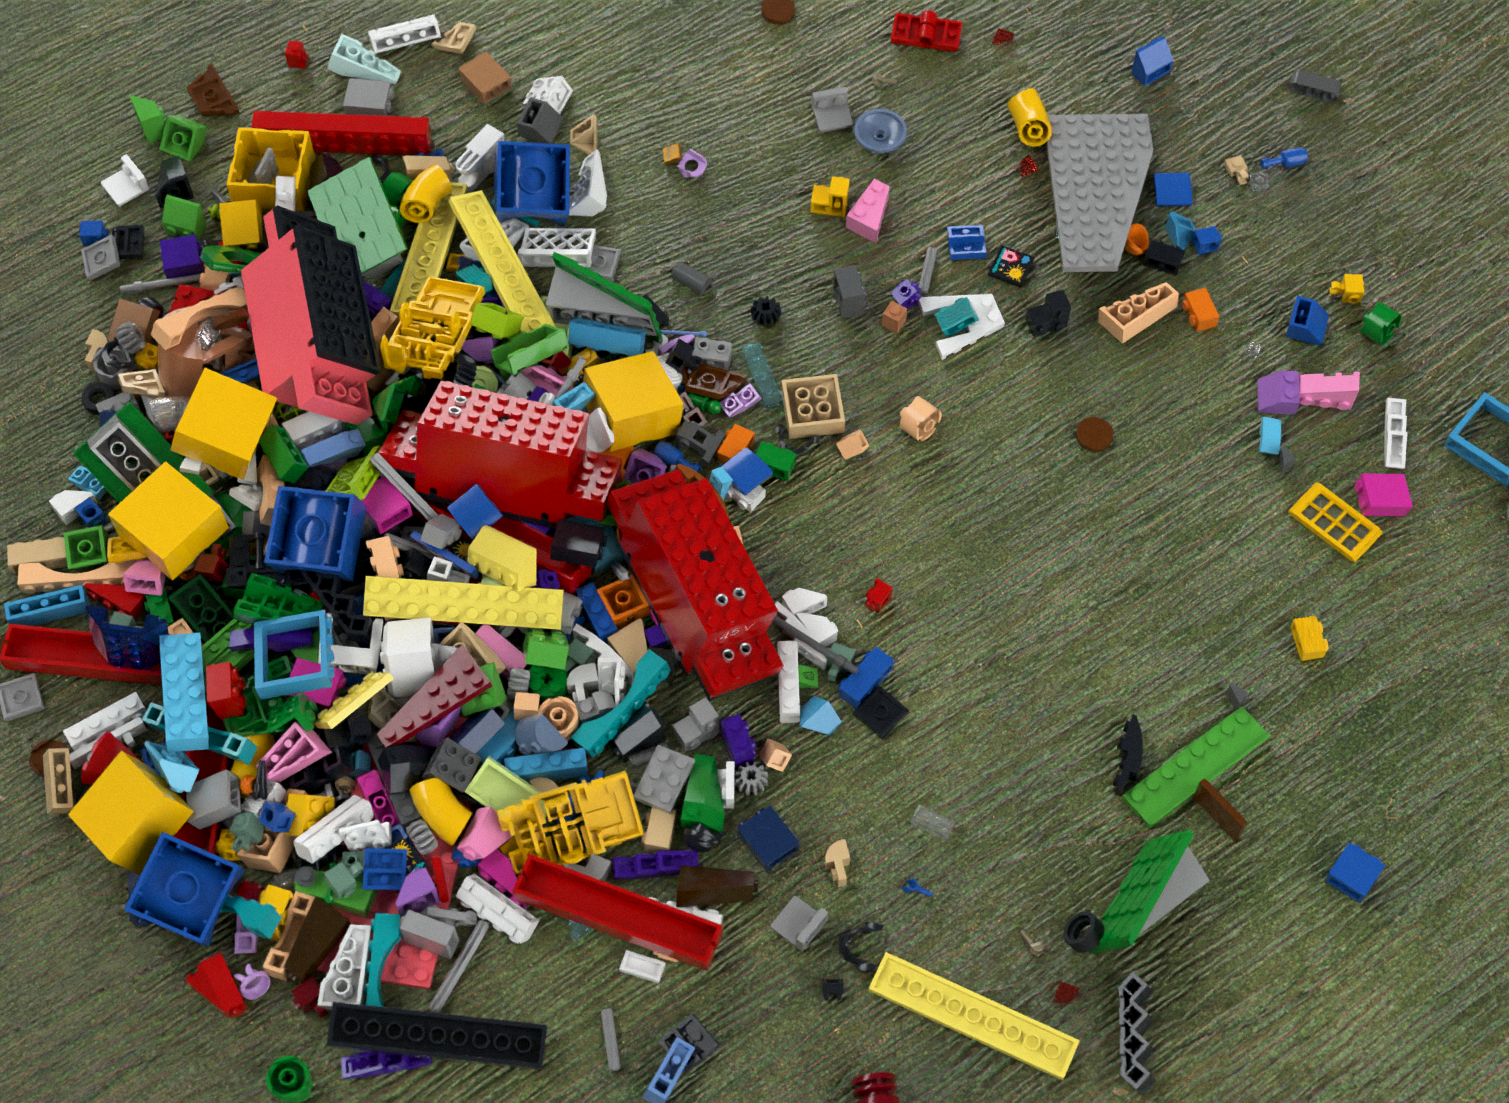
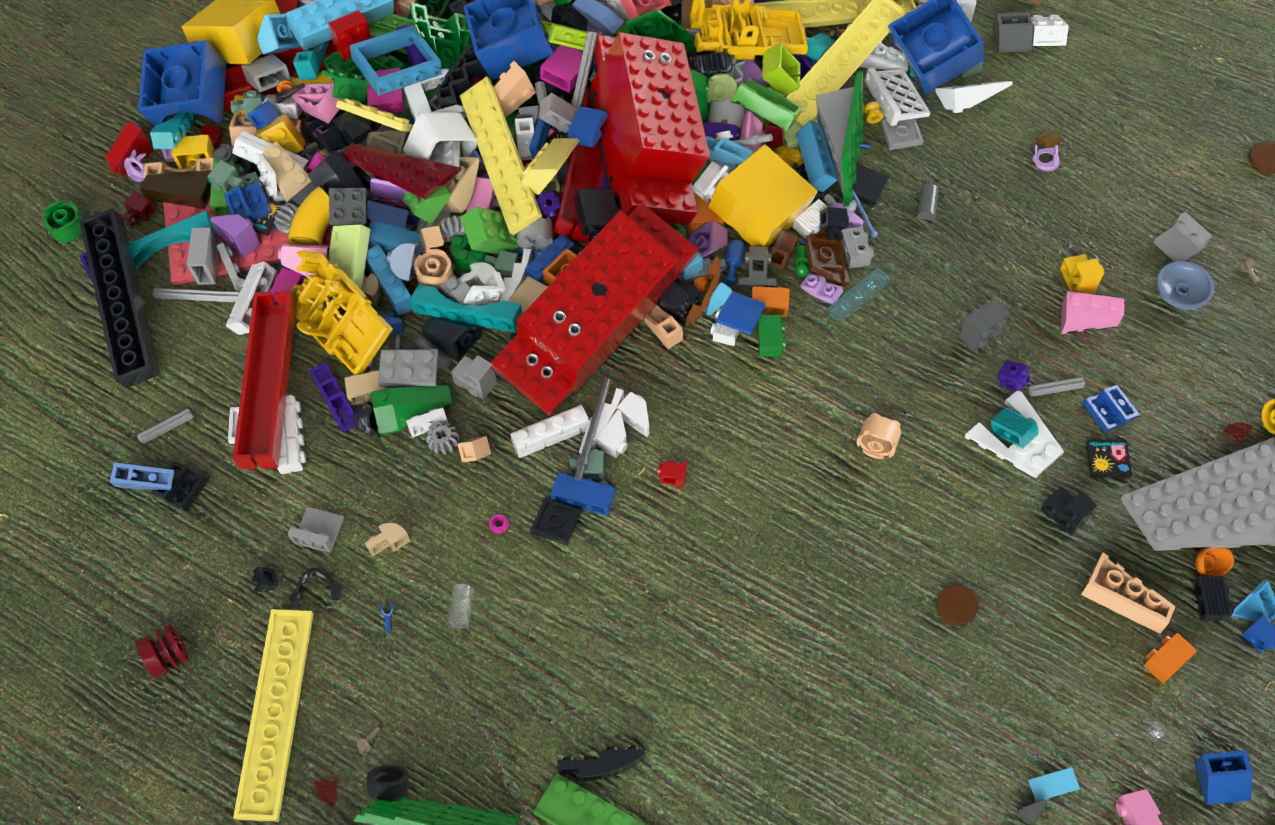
camera: 70 degrees right, 0 degrees up
white wedge [318,925,371,1010] -> none
red plate [431,857,449,903] -> none
light grey brick [563,854,612,882] -> none
tan slope [570,114,598,155] -> none
dark brown slope [676,865,758,908] -> none
dark purple brick [721,714,756,771] -> none
dark blue brick [737,806,800,872] -> none
black gear [750,296,781,328] -> none
black helmet [775,424,822,455] -> none
tan slope [781,374,845,439] -> none
bright green slope [798,665,818,688] -> none
dark azure slope [800,696,842,736] -> none
light nougat panel [836,429,869,460] -> none
nougat brick [882,301,907,334] -> none
medium lavender slope [1257,370,1300,415] -> none
none -> tan wing [263,142,312,203]
none -> dark pink plate [489,514,509,534]

